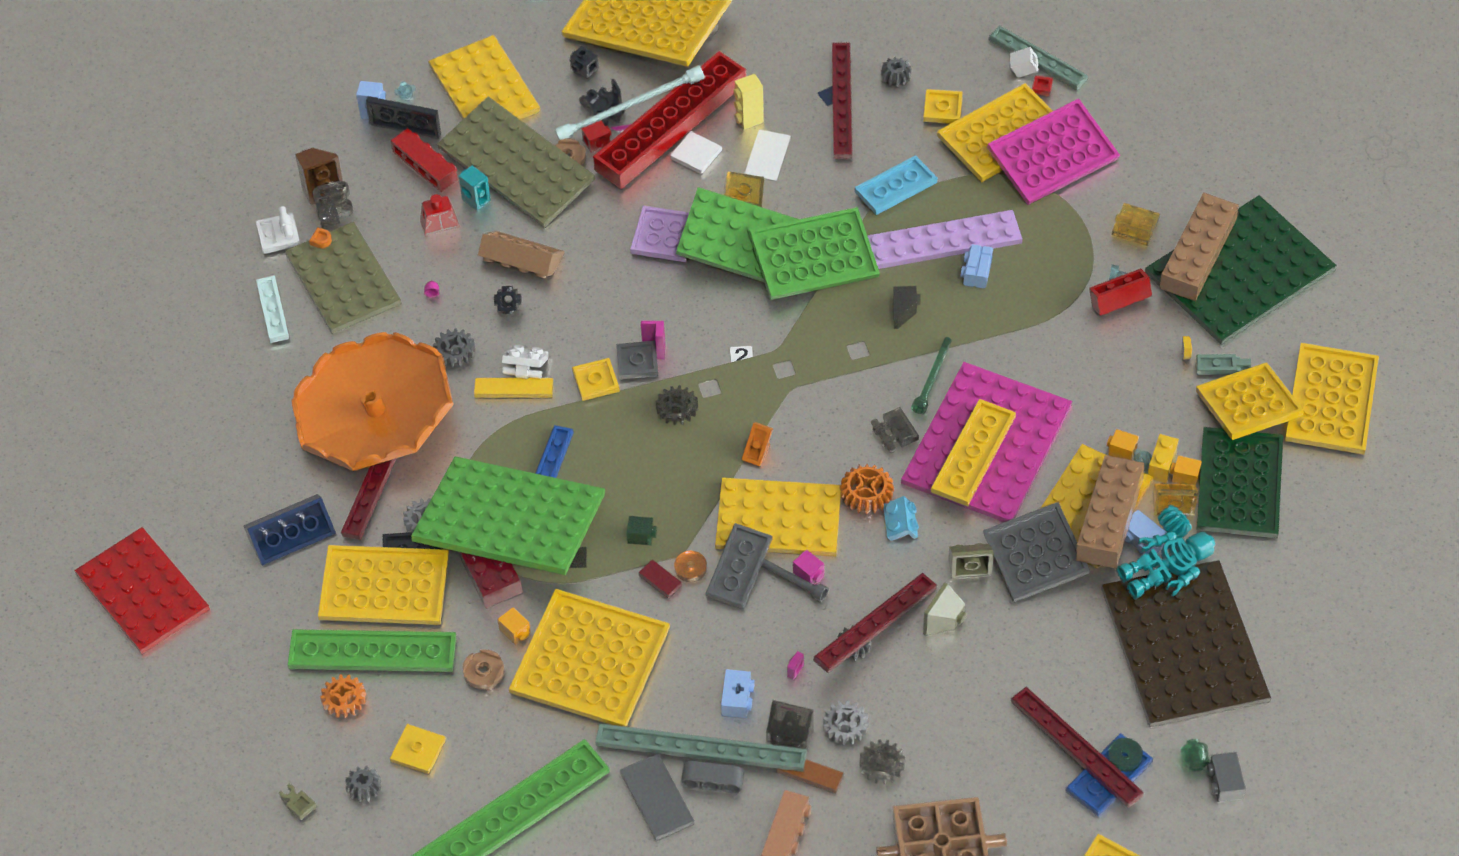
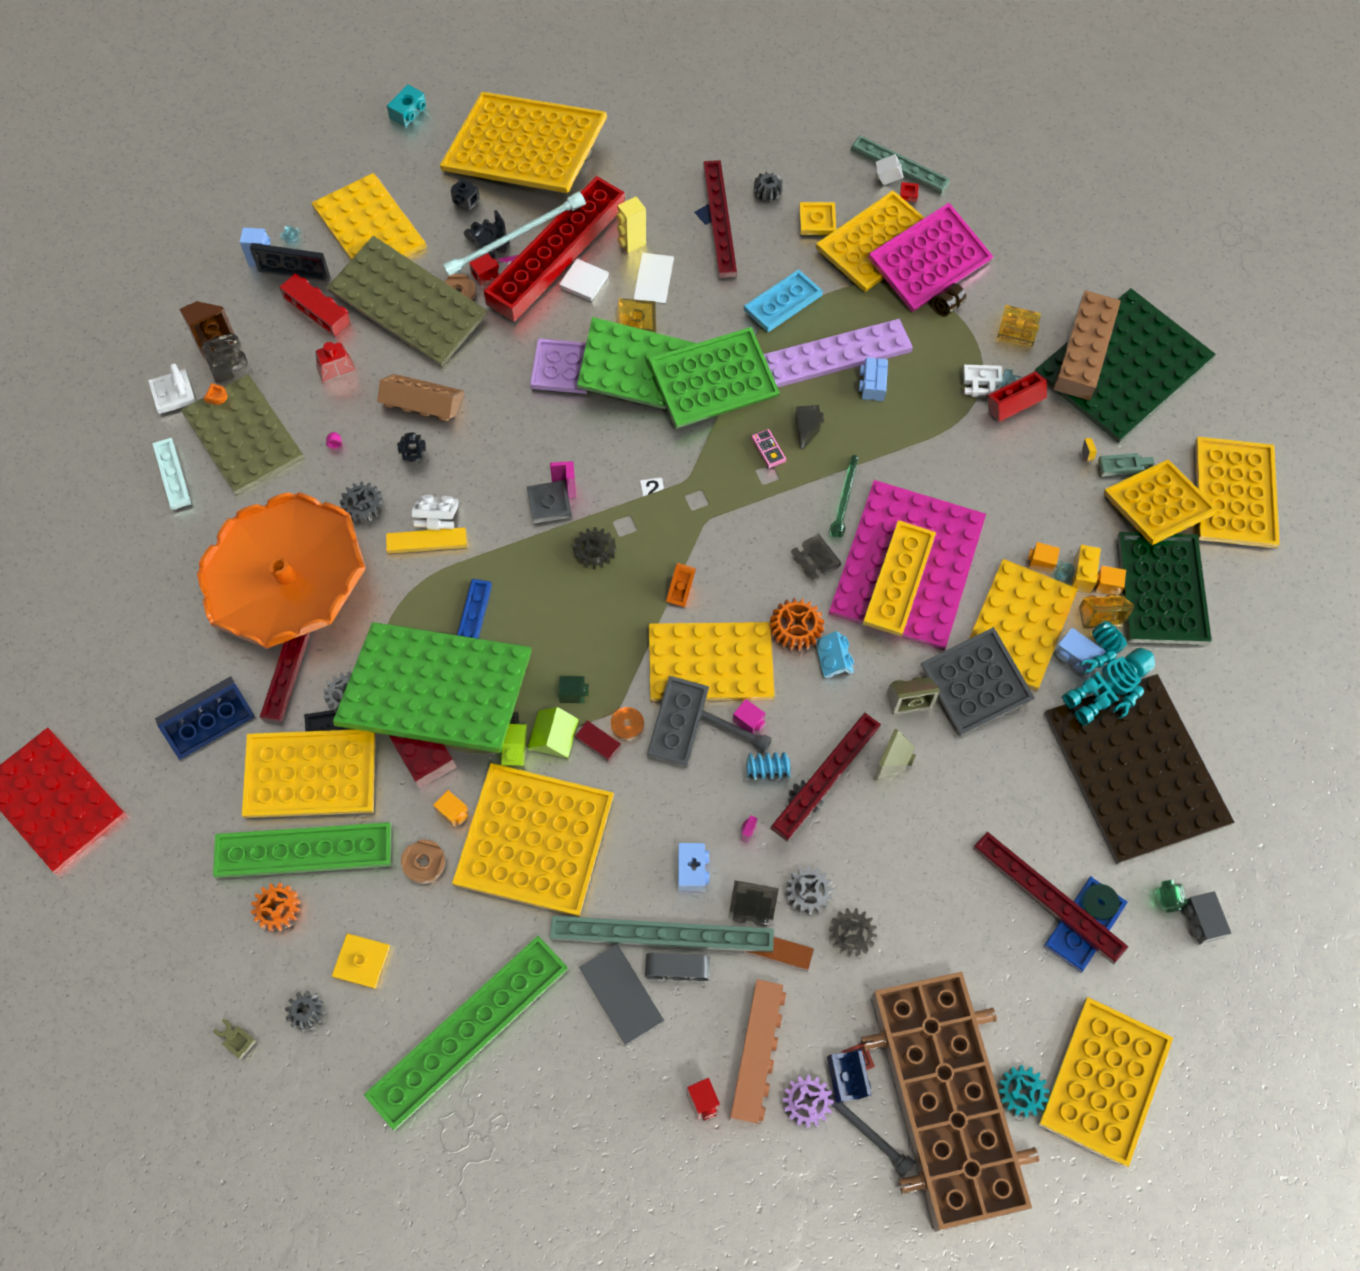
camera: 10 degrees left, 10 degrees up
teal brick [459,165,491,211] -> none
yellow plate [572,358,620,401] -> none
medium nougat brick [1076,455,1144,569] -> none
none -> lime slope [501,724,527,767]
none -> lime slope [527,707,579,759]
none -> medium azure piece [746,752,791,780]
none -> tile [752,429,786,469]
none -> dark brown wheel [932,283,967,317]
none -> white plate [963,364,1003,397]

